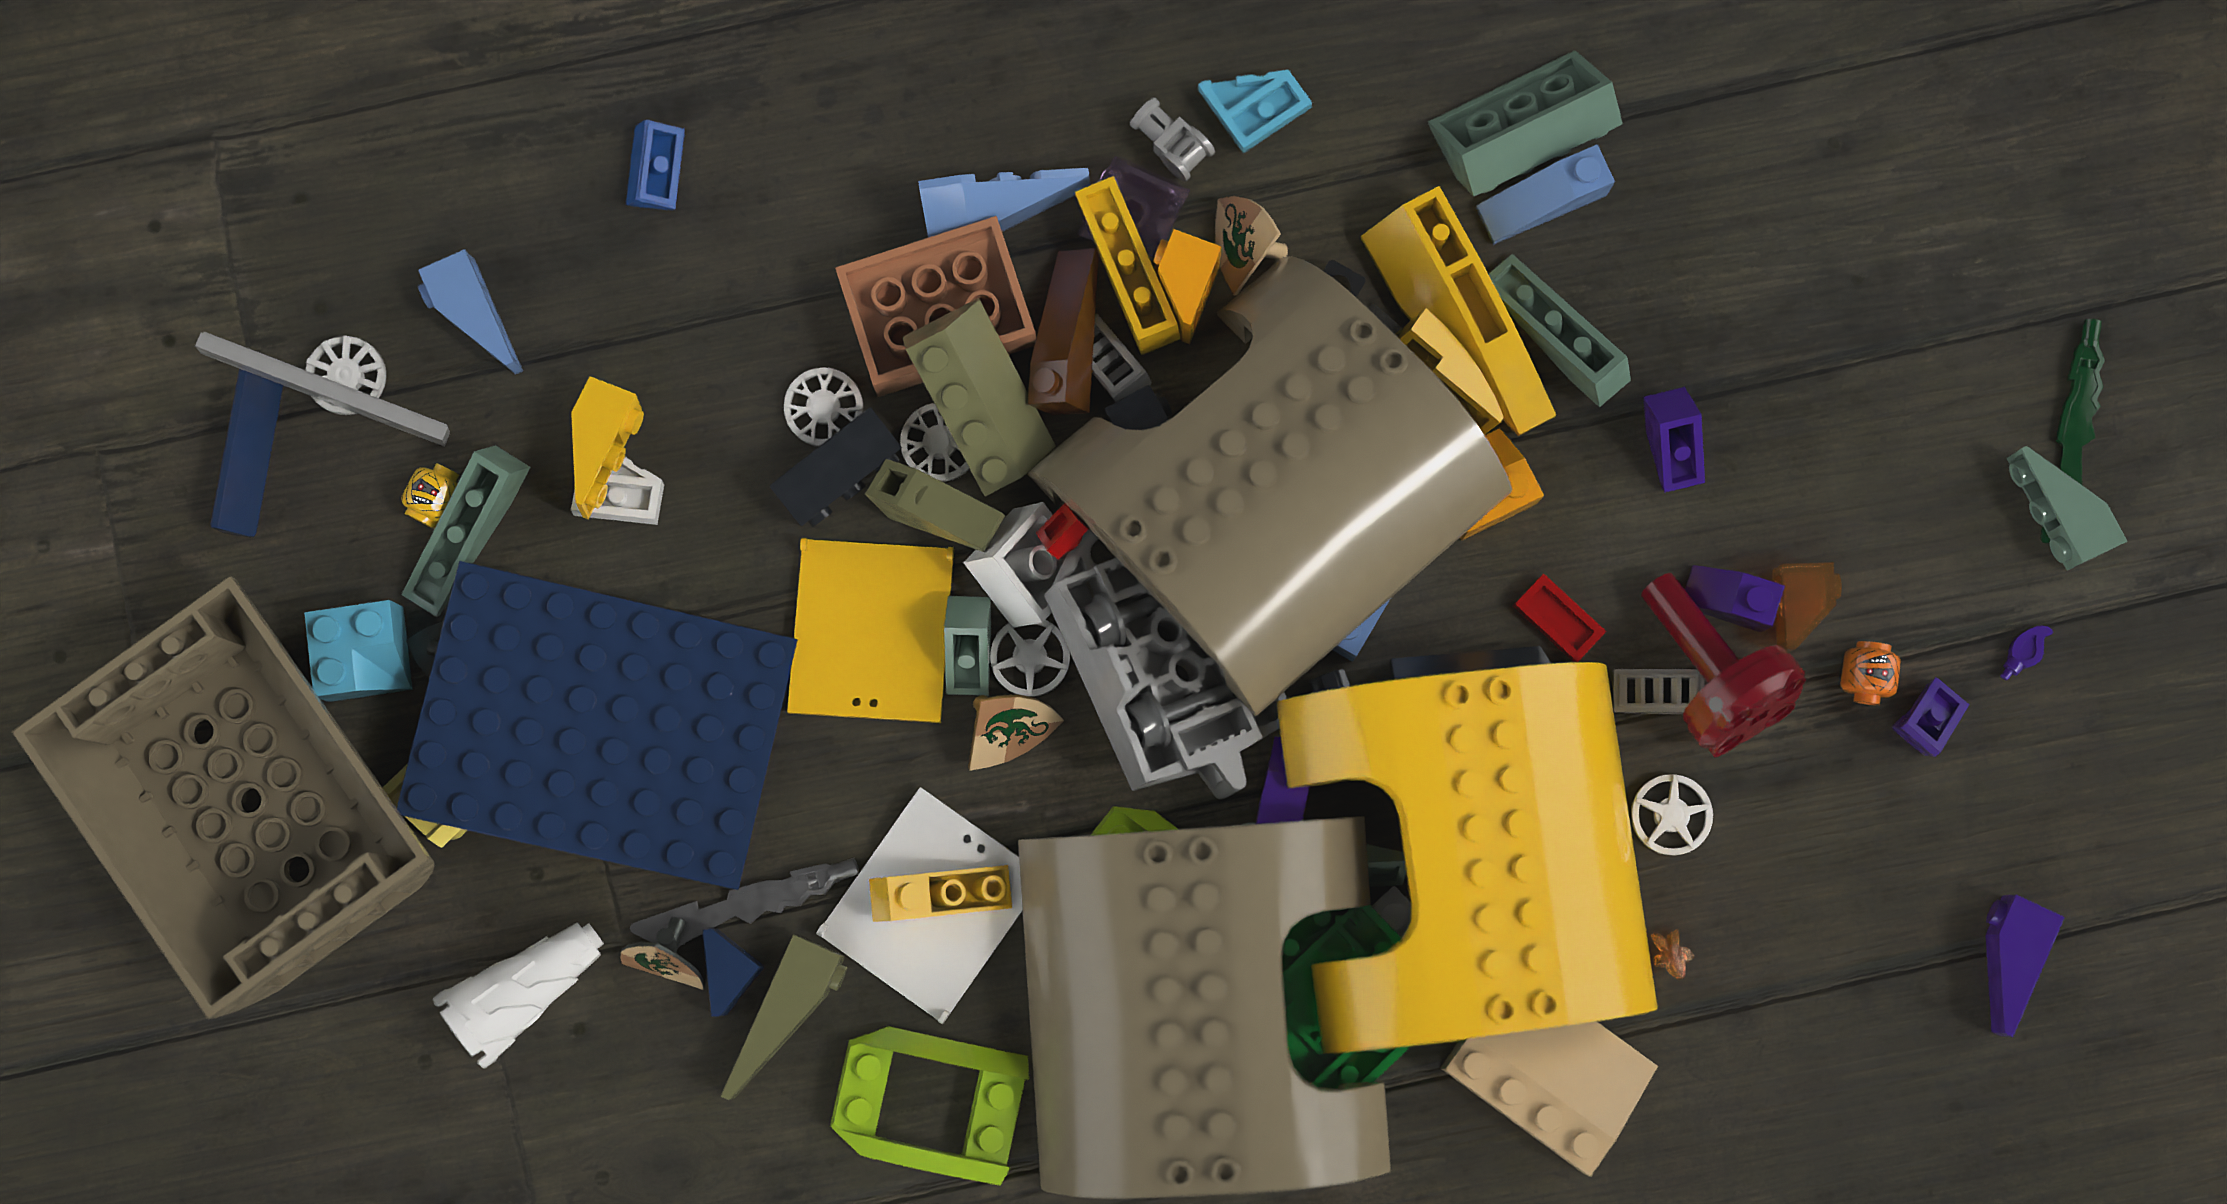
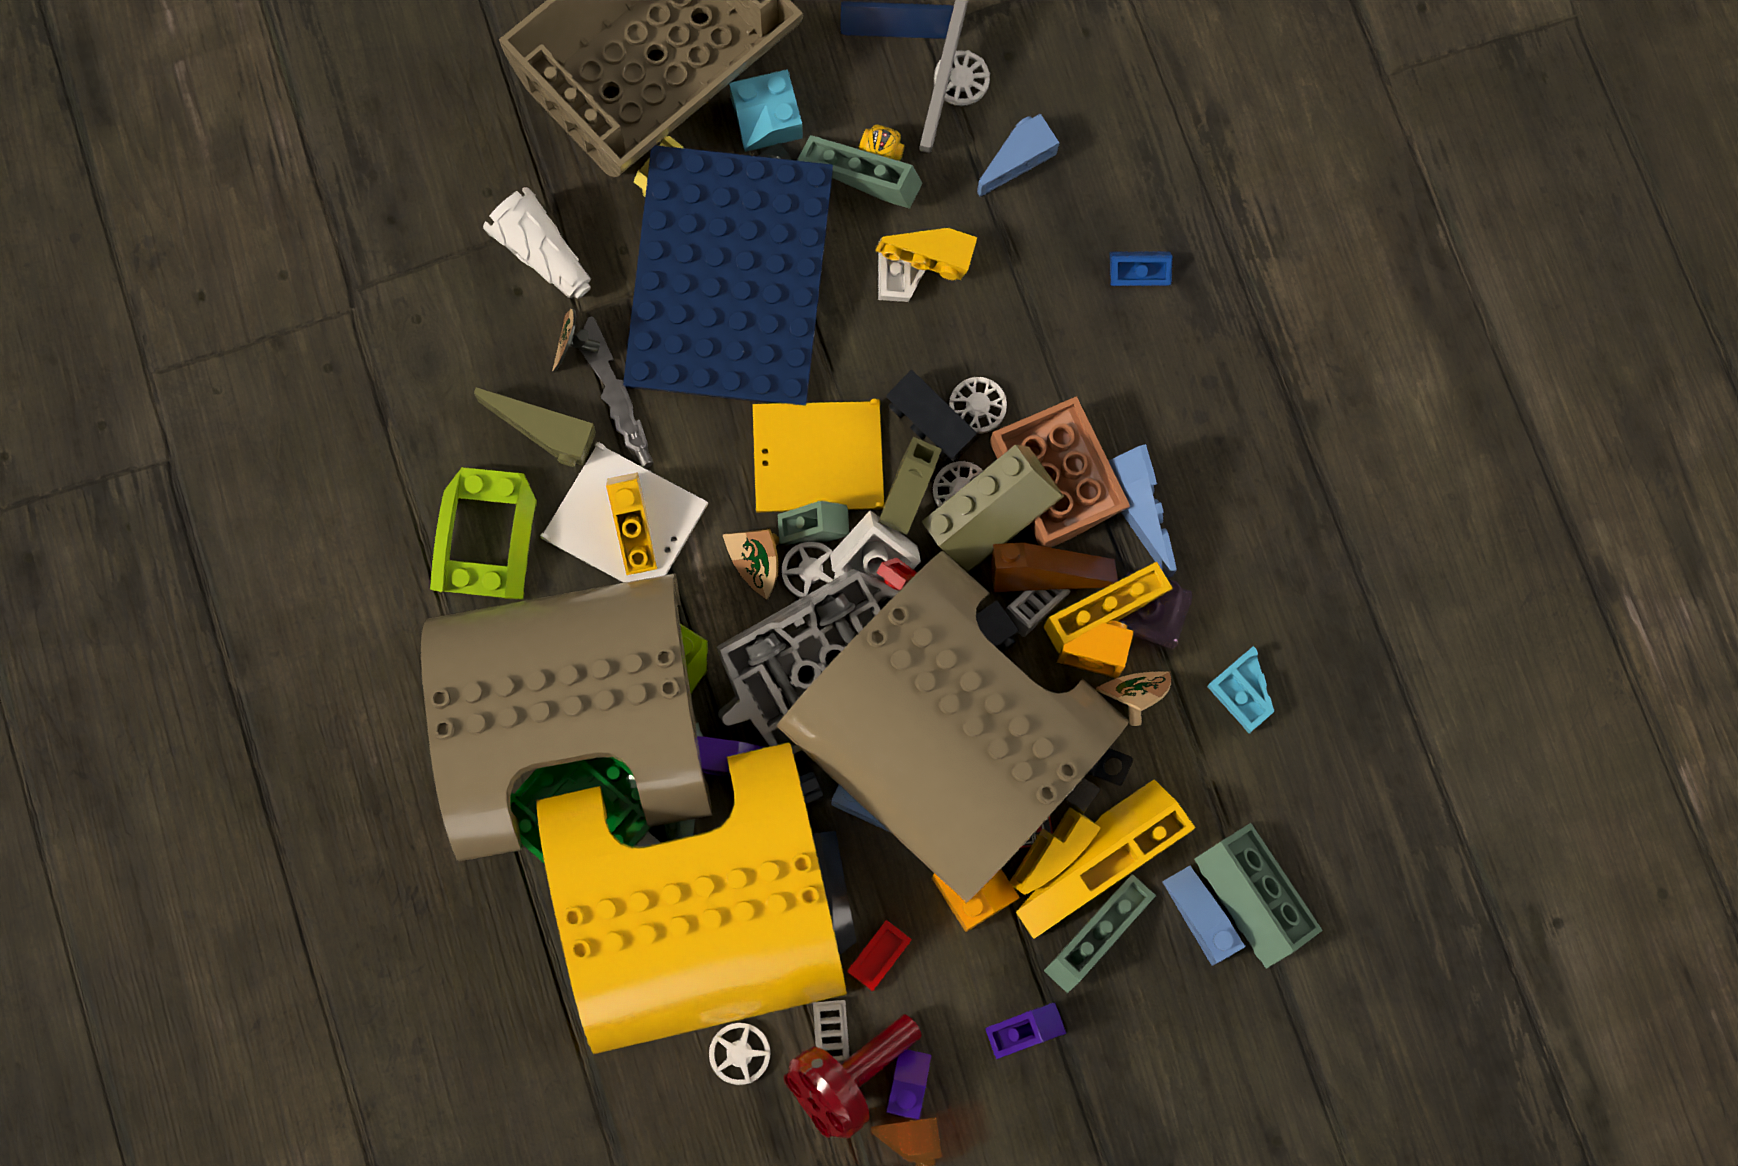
camera: 75 degrees right, 5 degrees down
dark blue slope [703,929,765,1017] -> none
light grey connector [1130,97,1215,182] -> none
tan slope [1440,1021,1658,1177] -> none
clear orange plant [1651,929,1695,980] -> none

